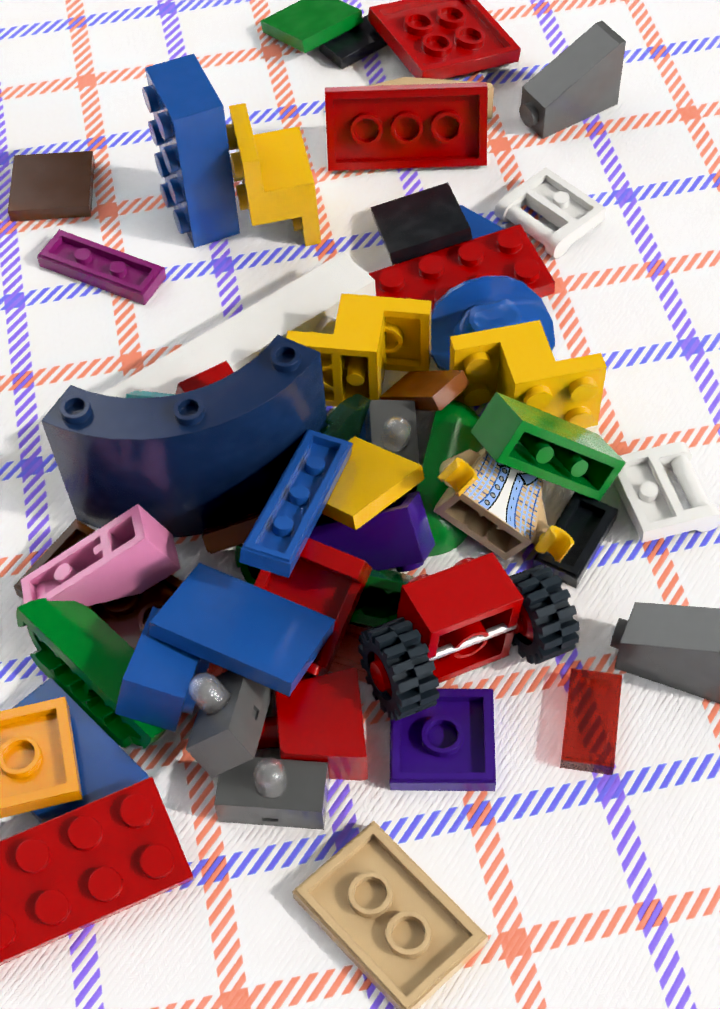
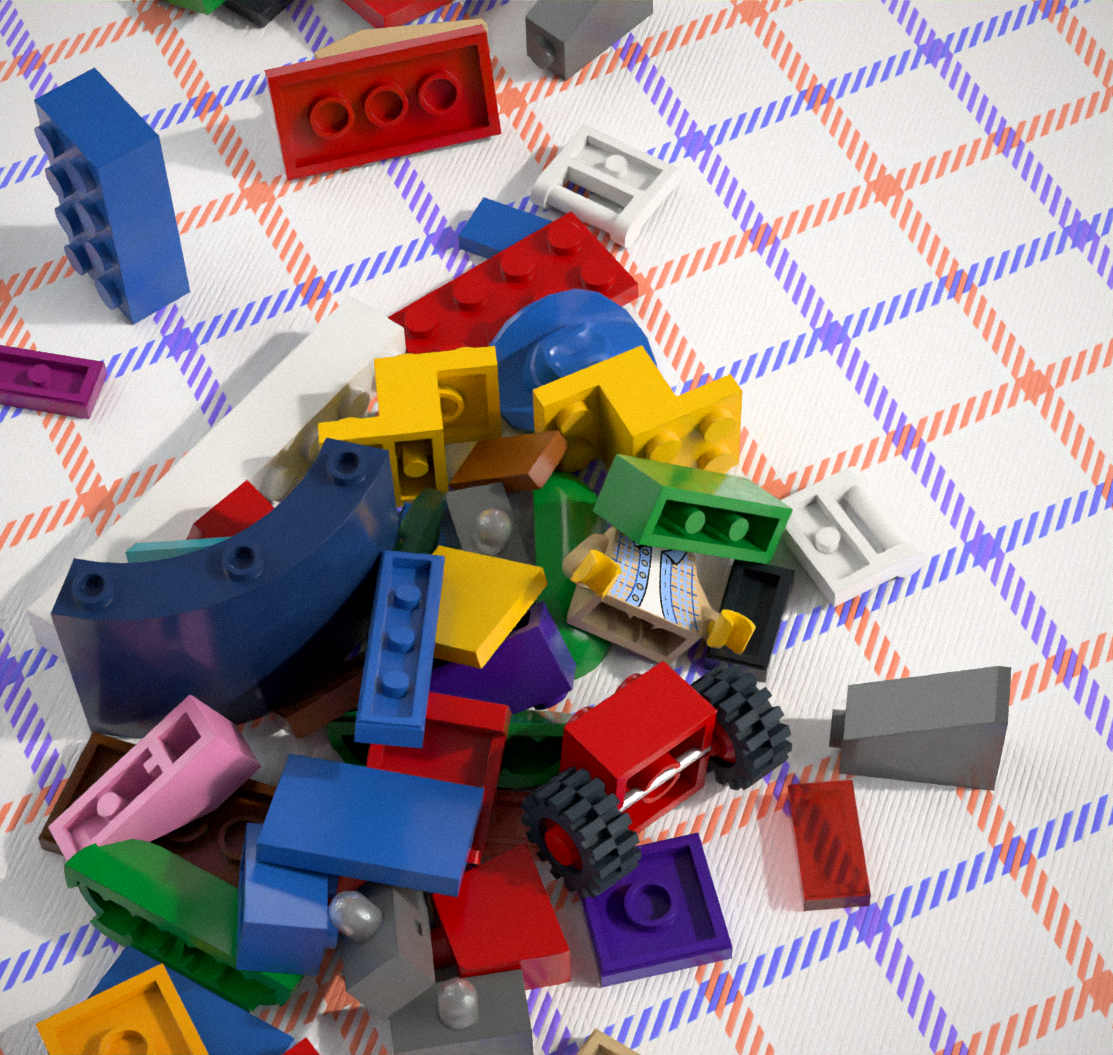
camera: 15 degrees left, 0 degrees up
yellow bracket [226,103,321,246] -> none
black tile [370,182,472,265] -> none

